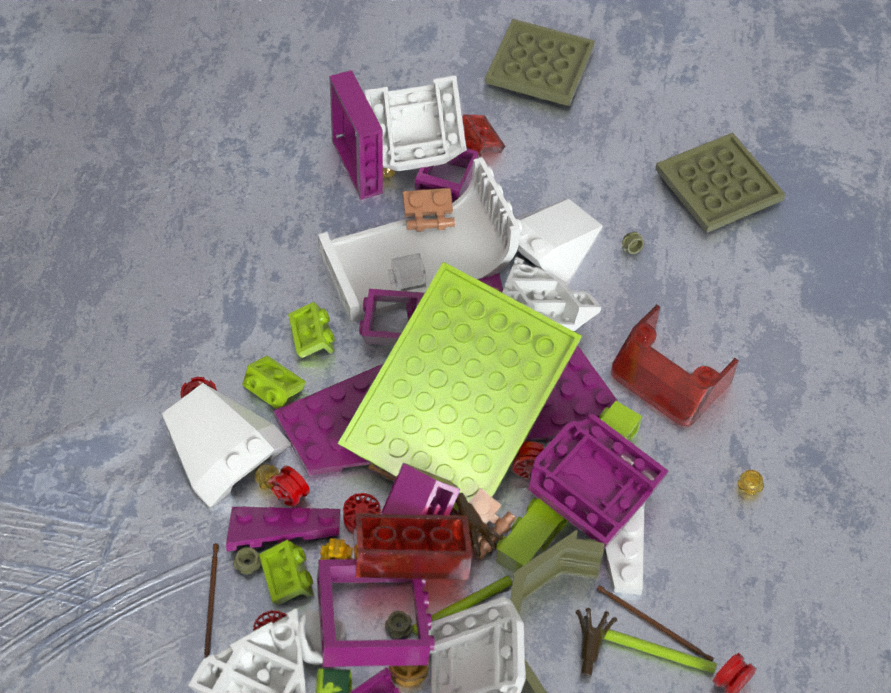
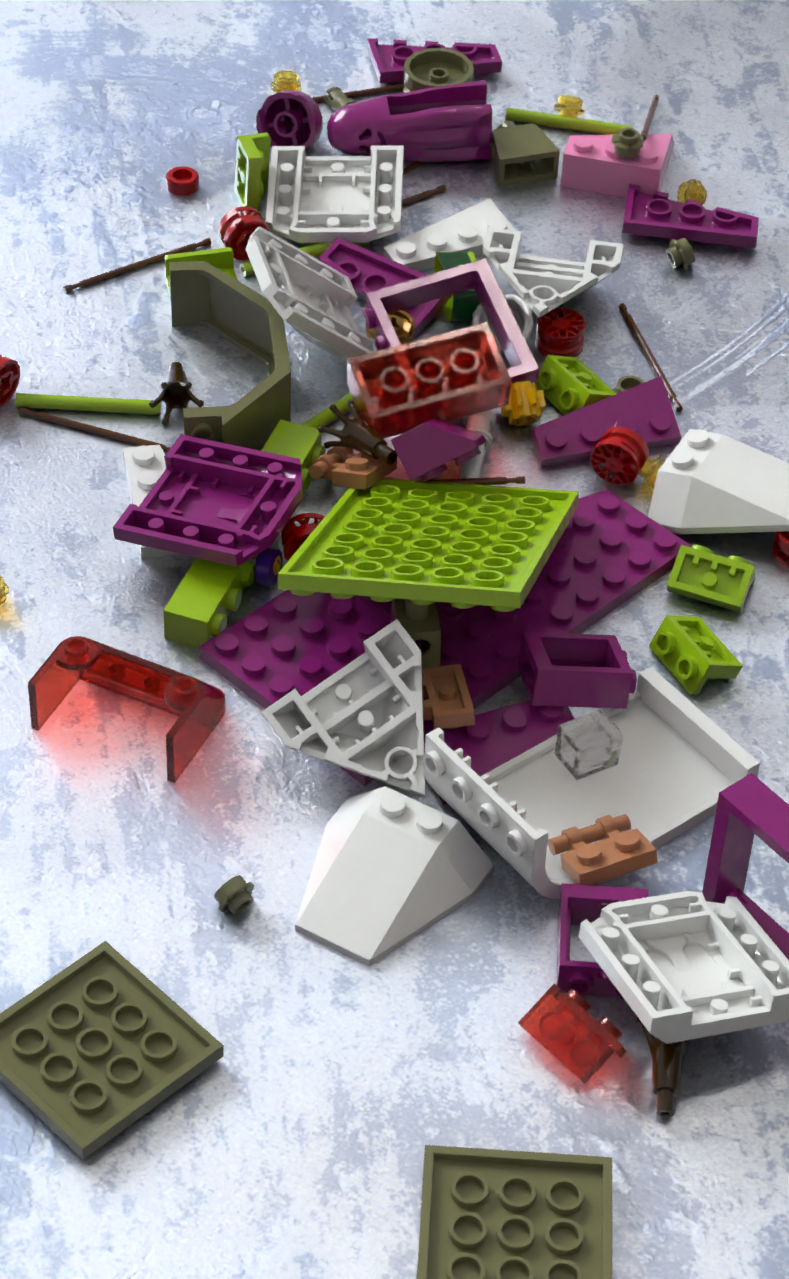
camera: 165 degrees right, 10 degrees down
red wheel [343,493,381,537] -> none

